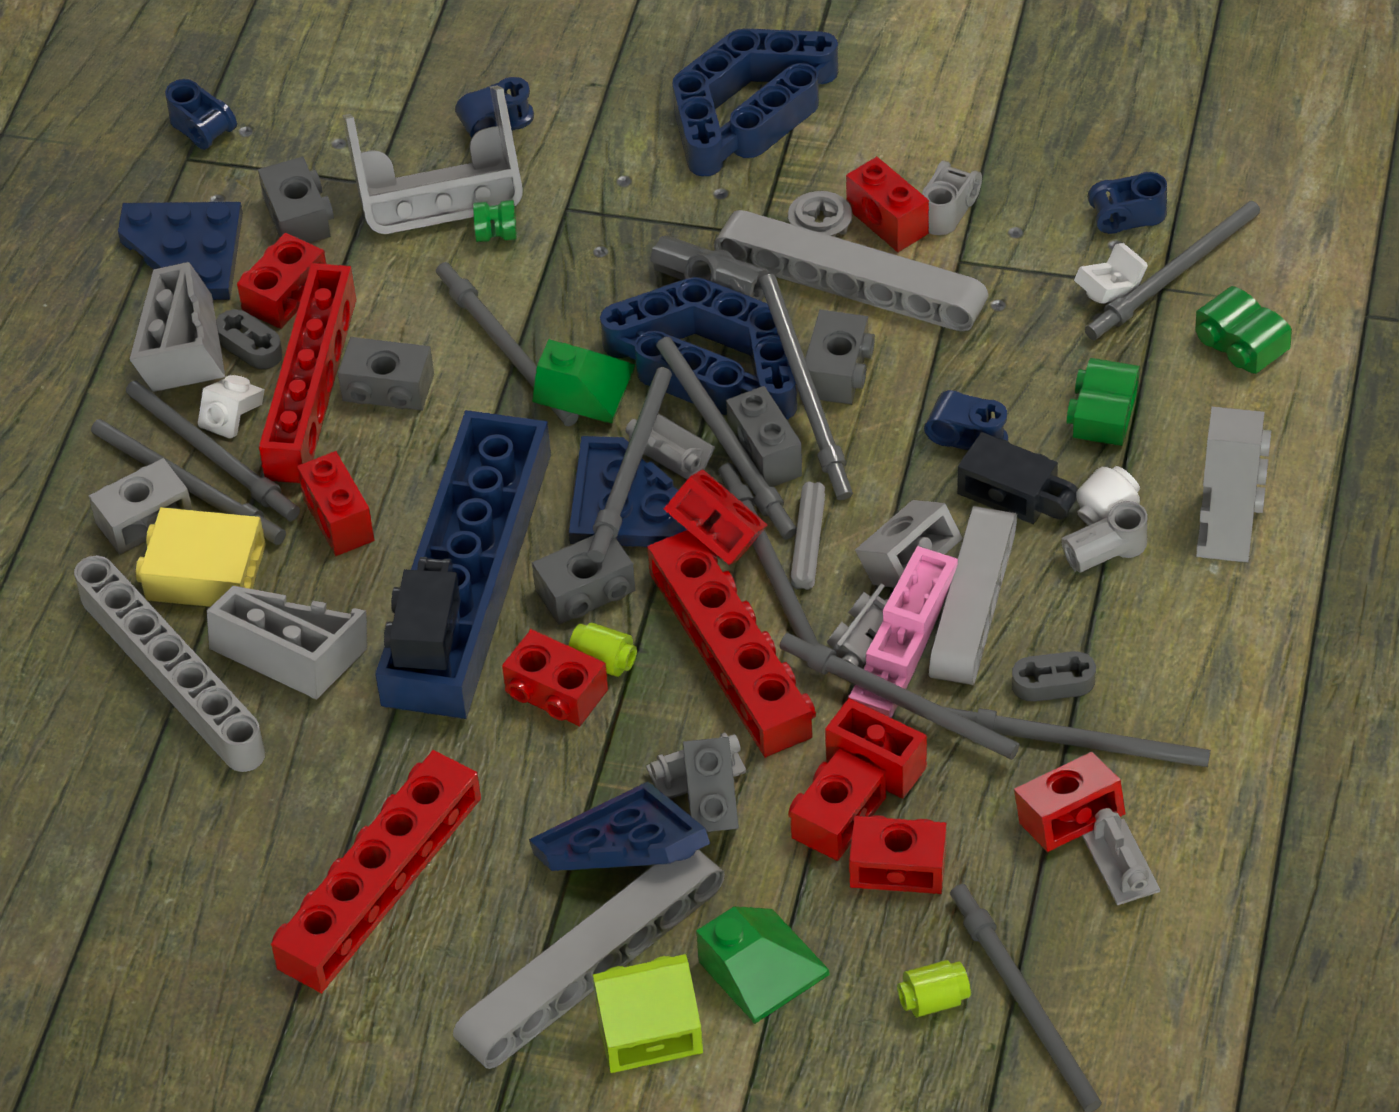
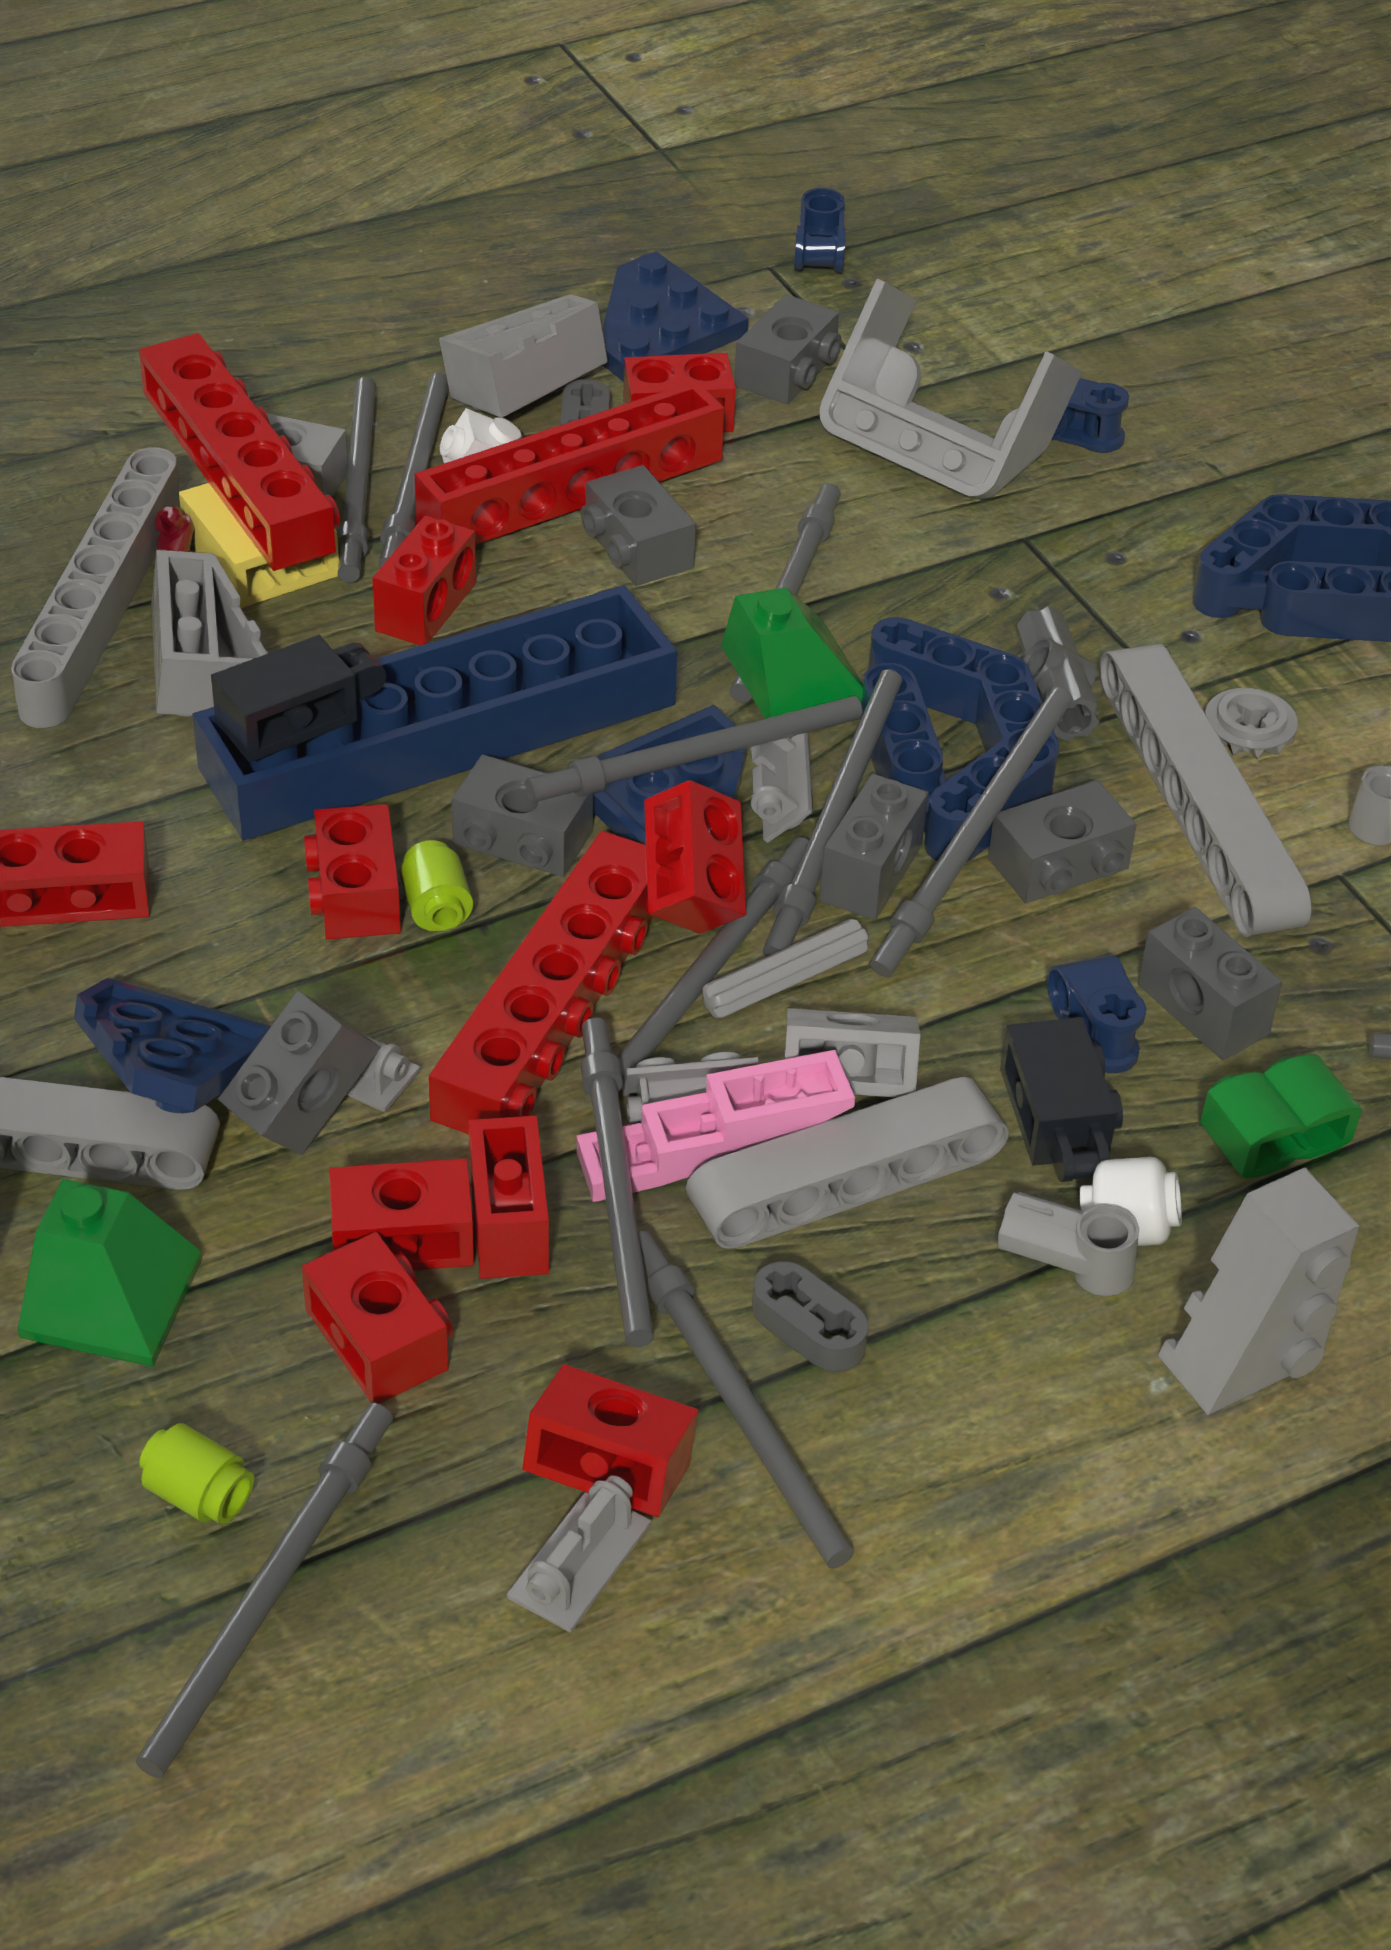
camera: 45 degrees right, 5 degrees down
green wheel [473,200,517,242] -> none
red brick [846,156,929,252] -> none
none -> red brick [139,333,340,571]
none -> dark red arm [154,506,194,552]
none -> dark grey brick [1138,907,1282,1061]

